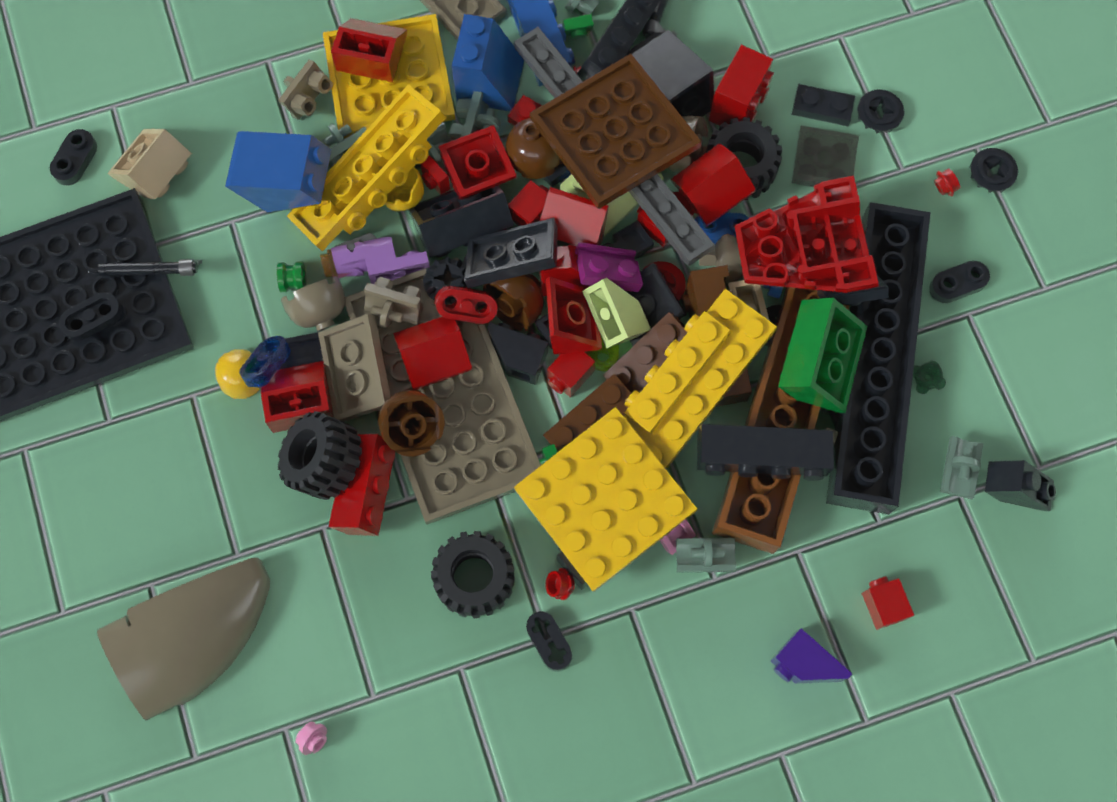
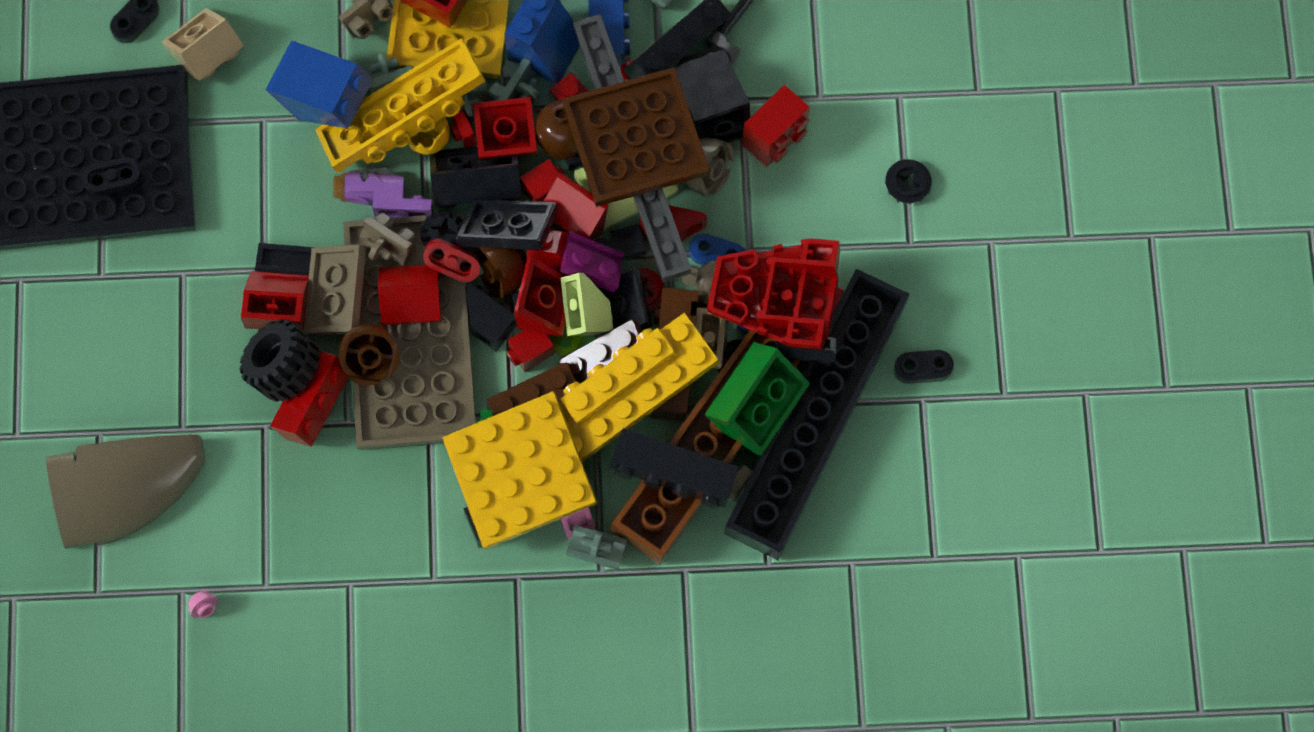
camera: 15 degrees right, 0 degrees up
black piece [98,259,202,276] -> none
yellow hair [215,349,263,399] -> none
clear blue plate [239,336,291,388] -> none
green wheel [277,261,307,293] -> none
dark tan cylinder [281,276,345,332] -> none
black tyre [431,531,515,619] -> none
black beam [526,611,572,672] -> none
red plate [546,568,575,600] -> none
green plate [562,14,594,39] -> none
red slope [671,143,756,227] -> none
black tyre [706,117,782,201] -> none
dark purple slope [770,628,852,684] -> none
black plate [791,84,855,127] -> none
clear smoke plate [791,126,859,187] -> none
red brick [862,576,914,630] -> none
clear green plate [913,361,946,394] -> none
red plate [934,168,961,197] -> none
sand green hips [940,436,983,500] -> none
black gear [969,148,1018,193] -> none
black slope [985,460,1056,511] -> none

